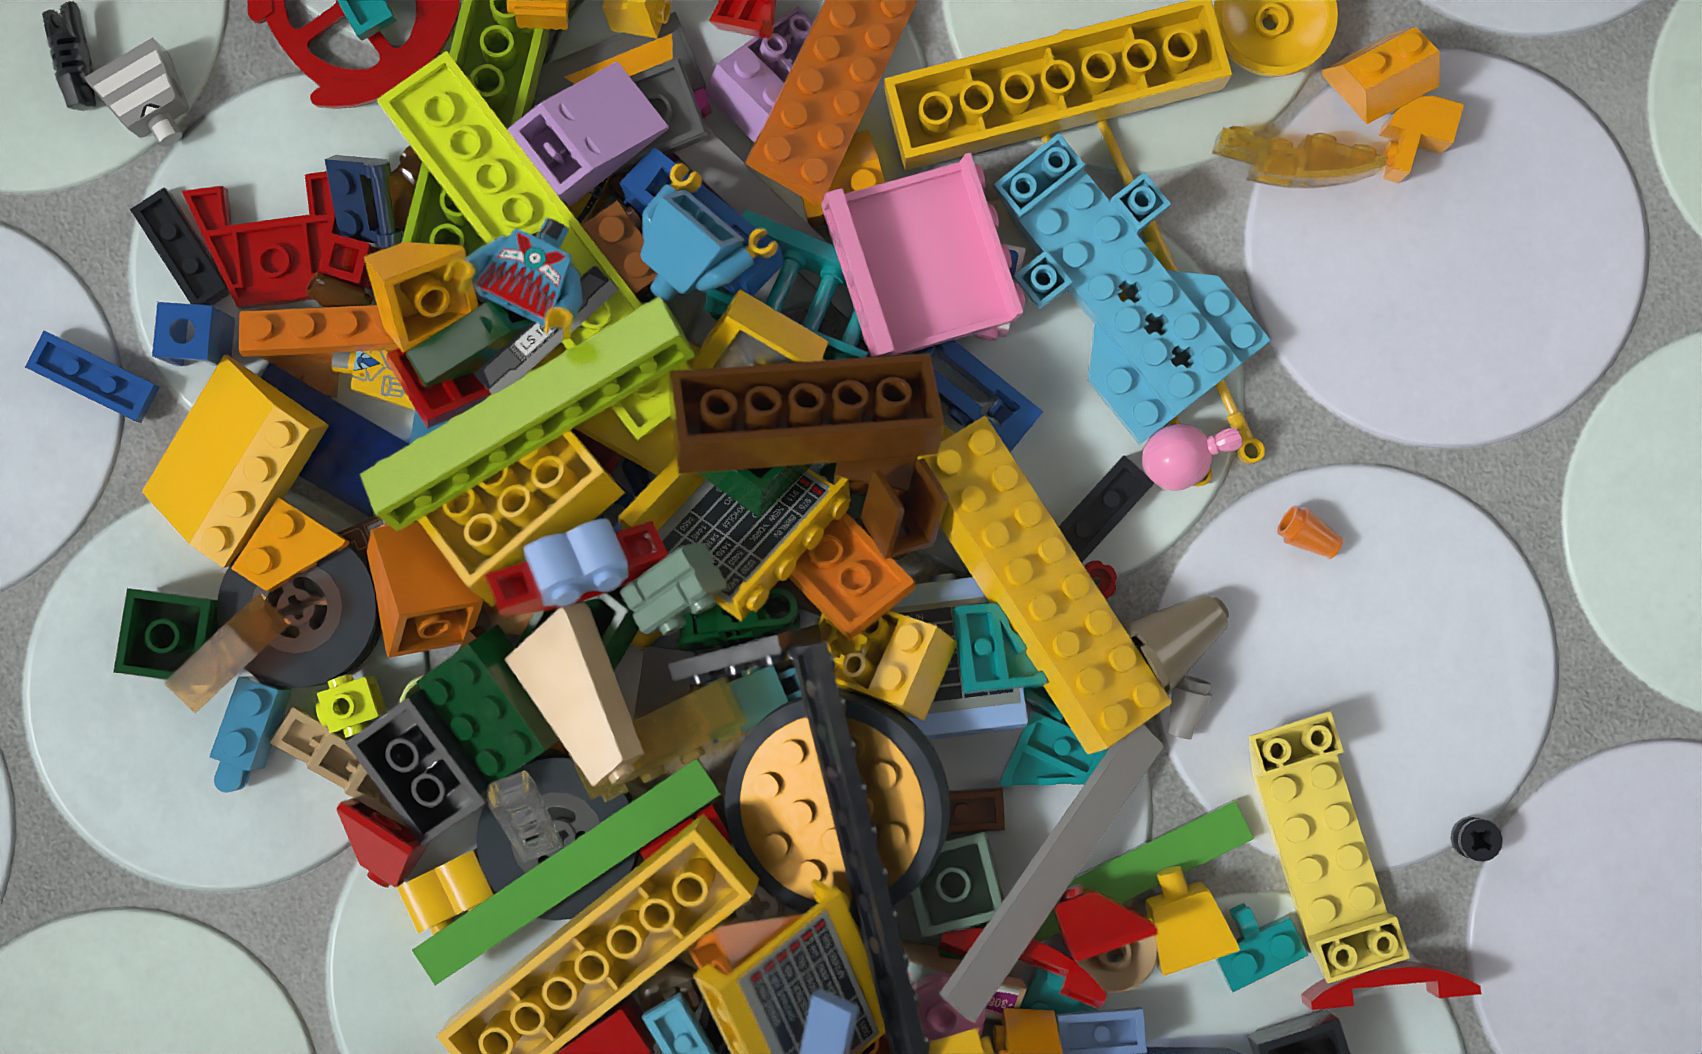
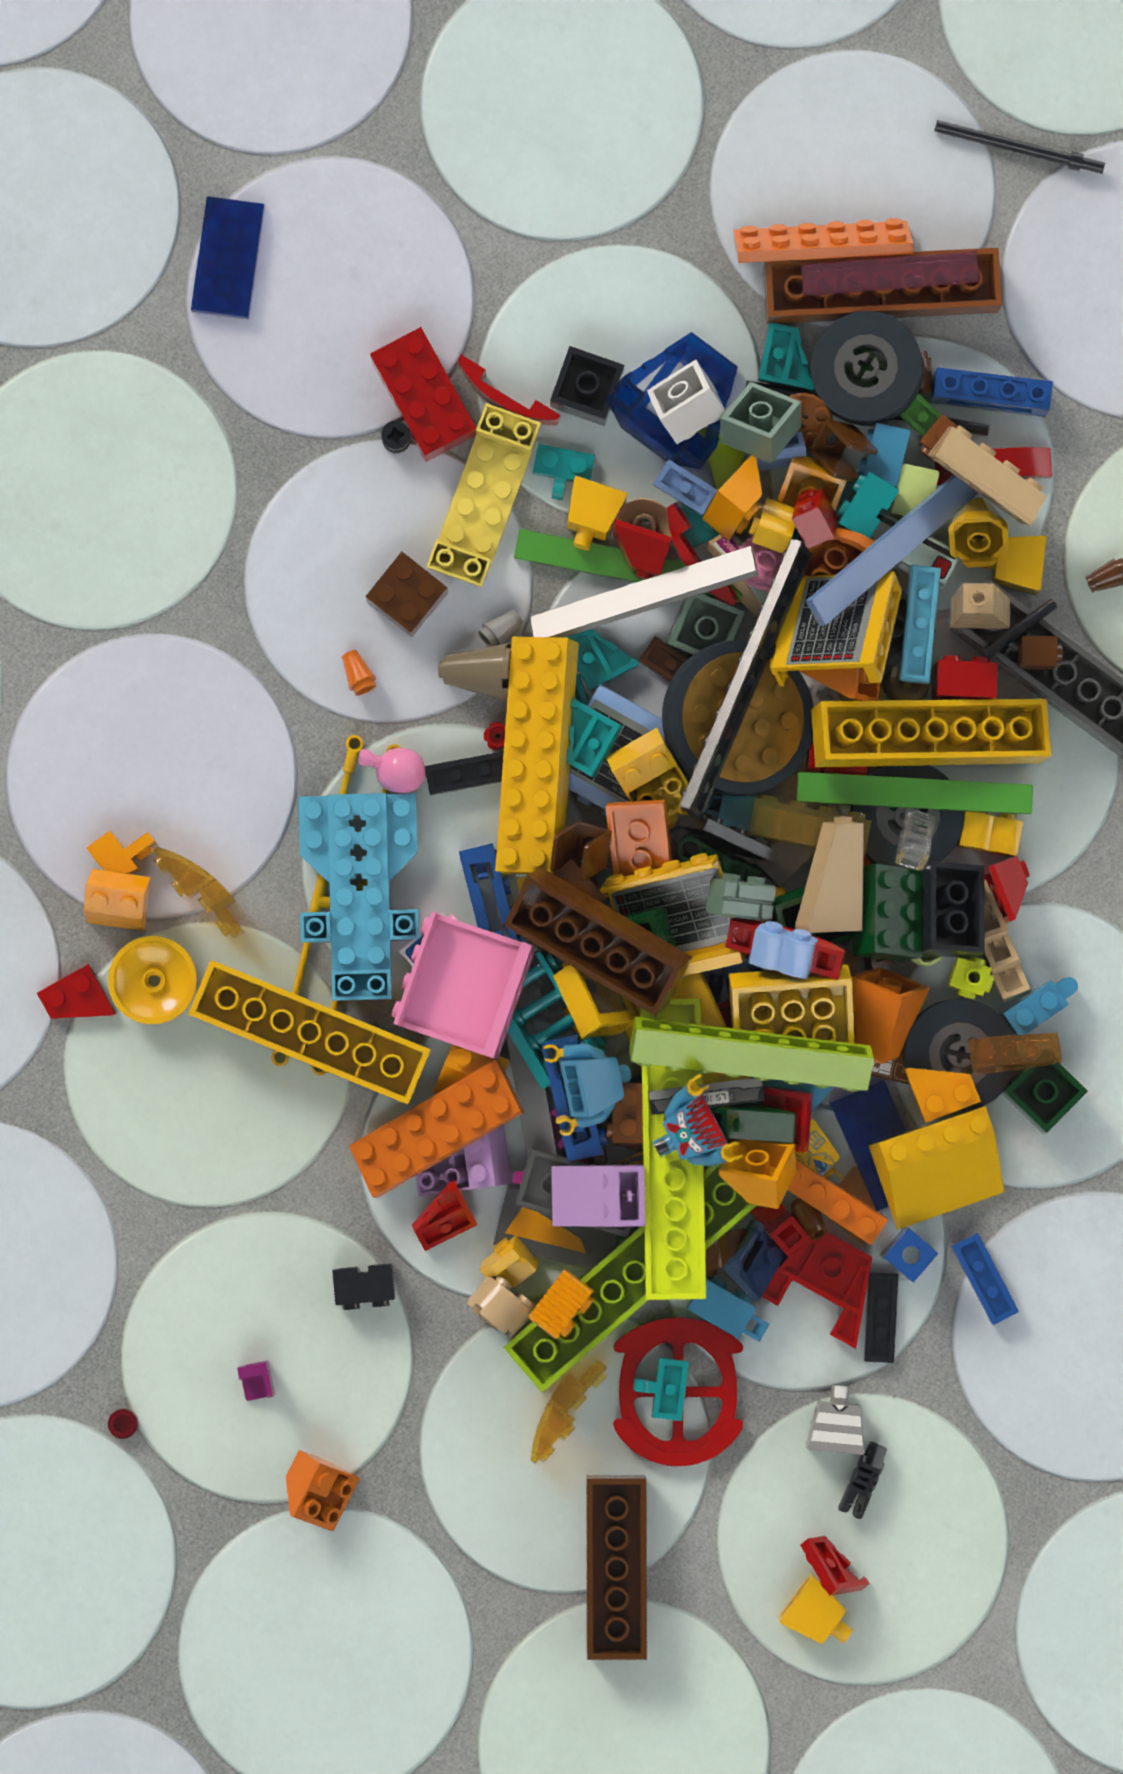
camera: 150 degrees left, 0 degrees up
none -> reddish brown brick [365,551,448,637]
none -> red brick [370,327,476,462]
none -> dark azure brick [686,1276,770,1342]

